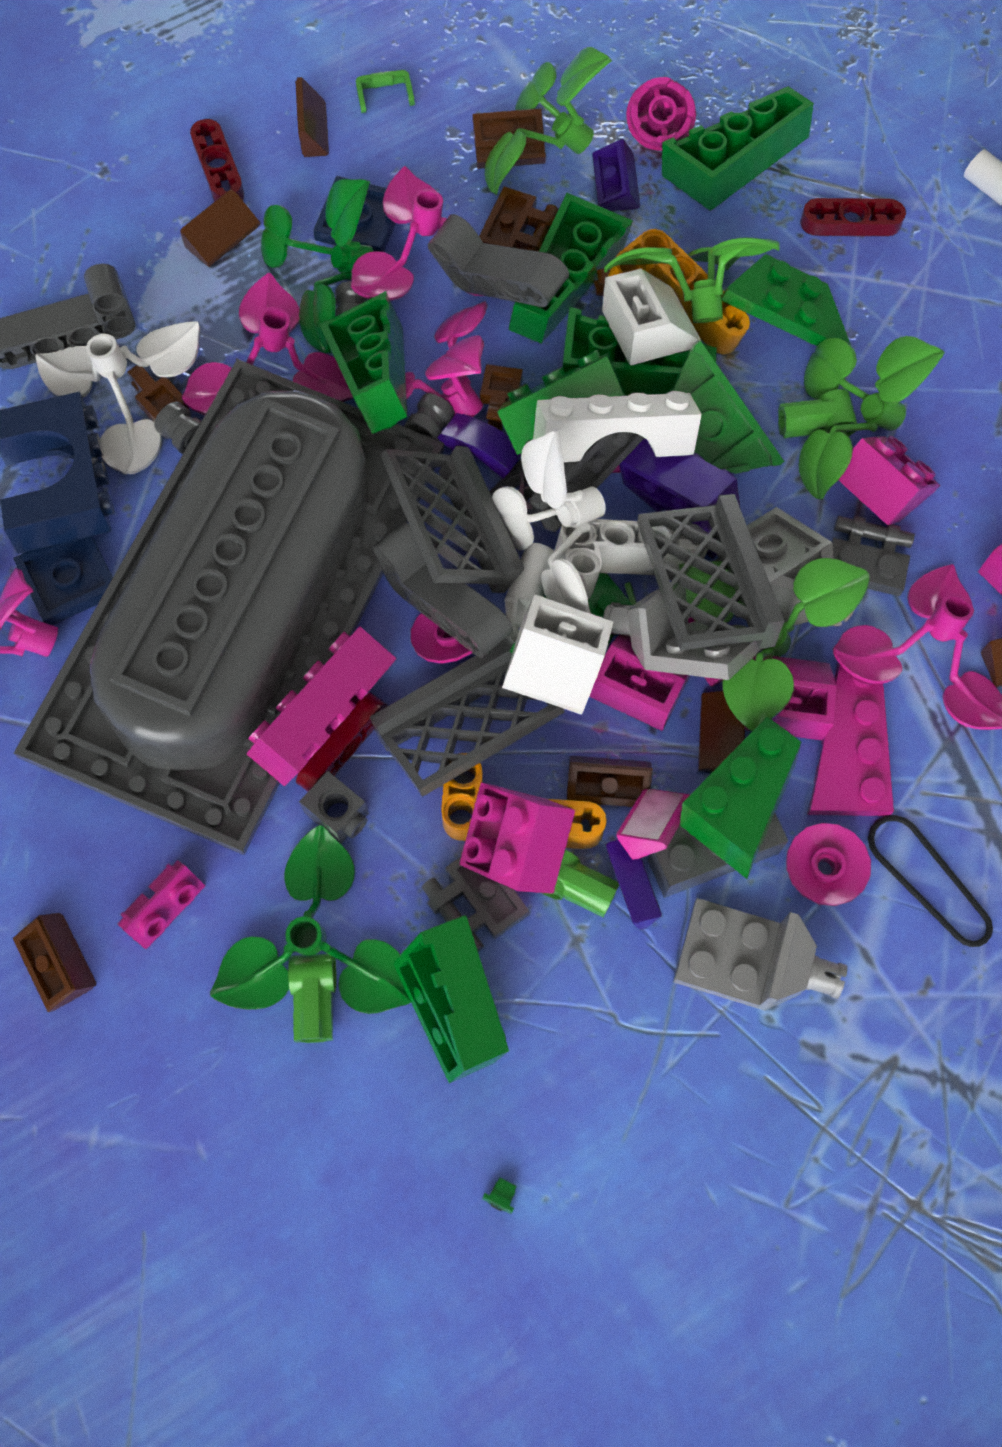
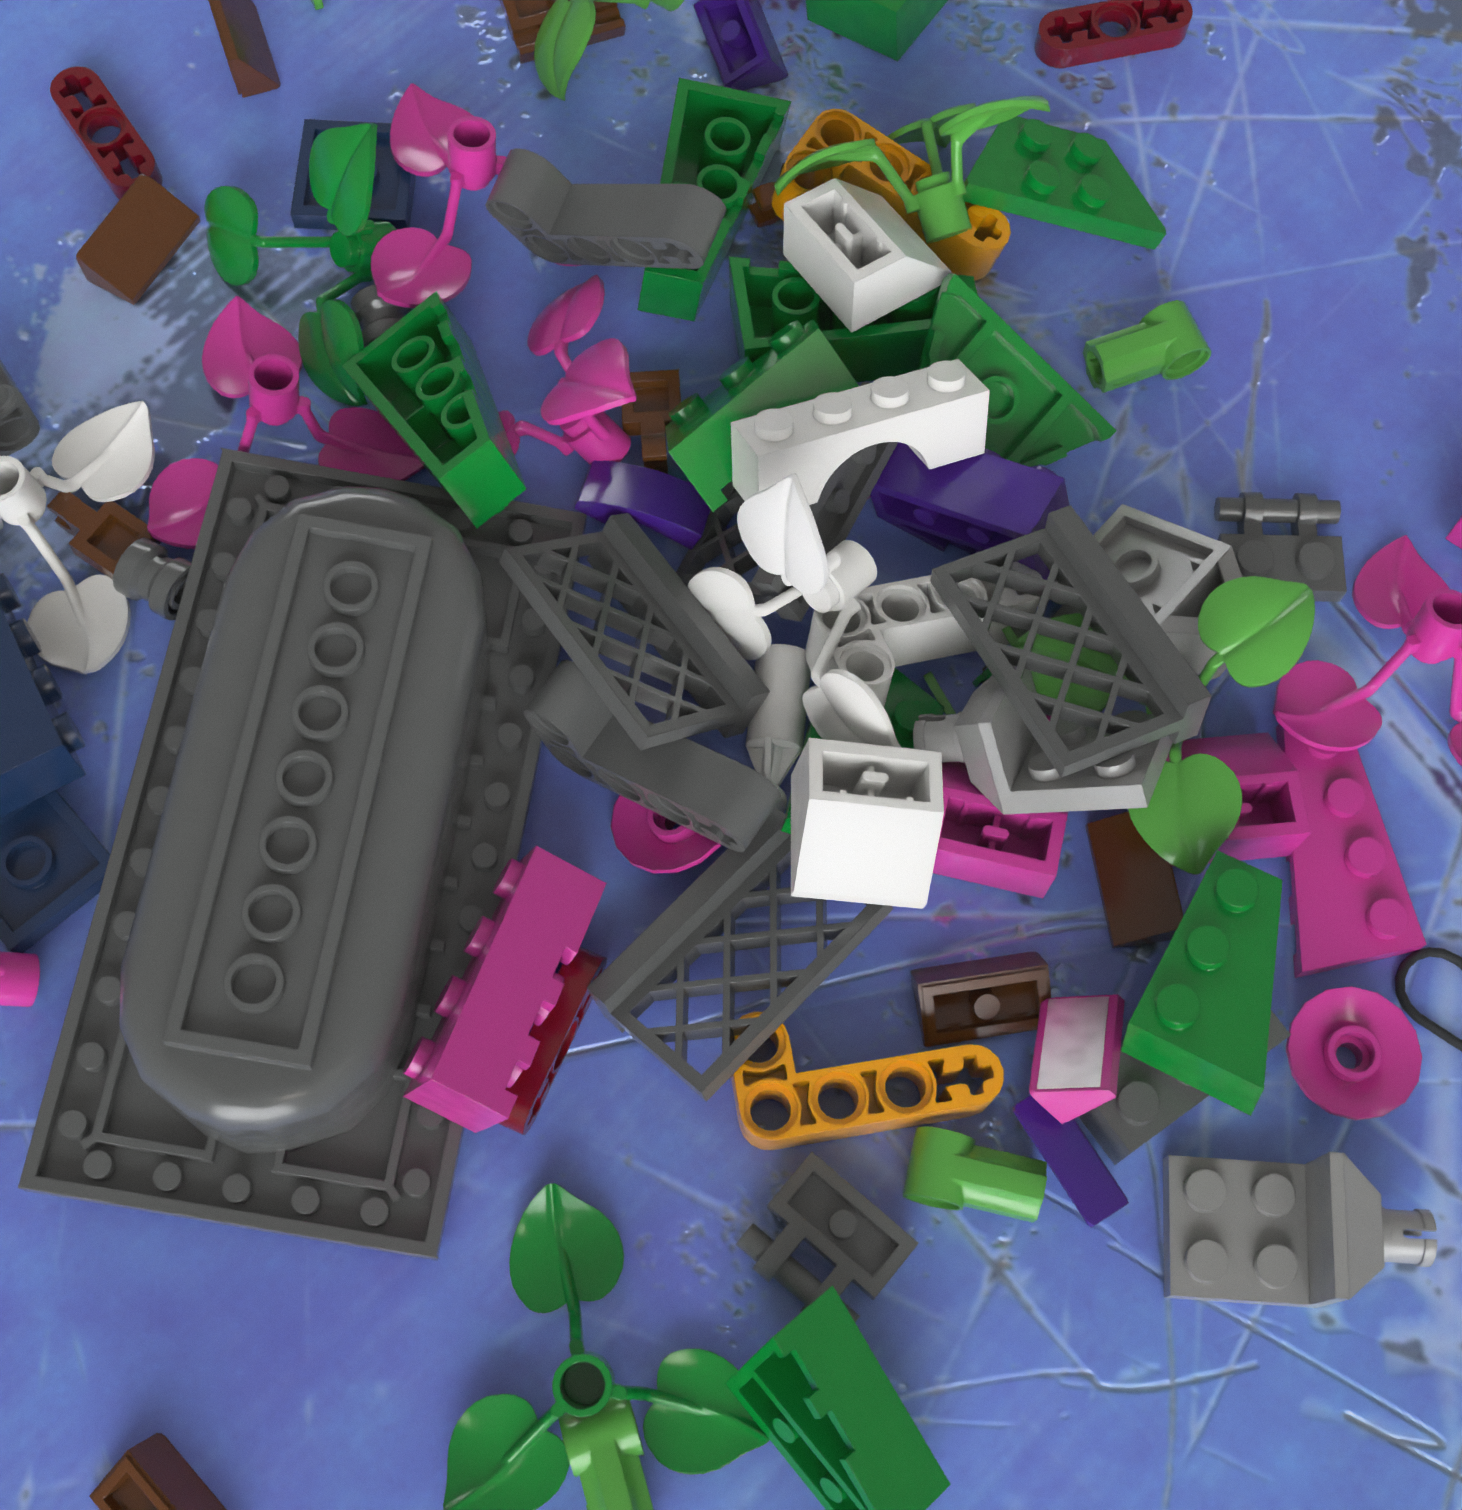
camera: 15 degrees left, 0 degrees up
dark pink hinge [117,860,205,949] -> none
dark grey brick [299,771,369,844] -> none
dark grey wheel [404,393,455,441] -> none
dark pink slope [459,782,575,894] -> none
reddish brown plate [479,186,559,252] -> none
bright green plant [799,336,945,500] -> none
dark pink slope [838,436,940,525] -> none

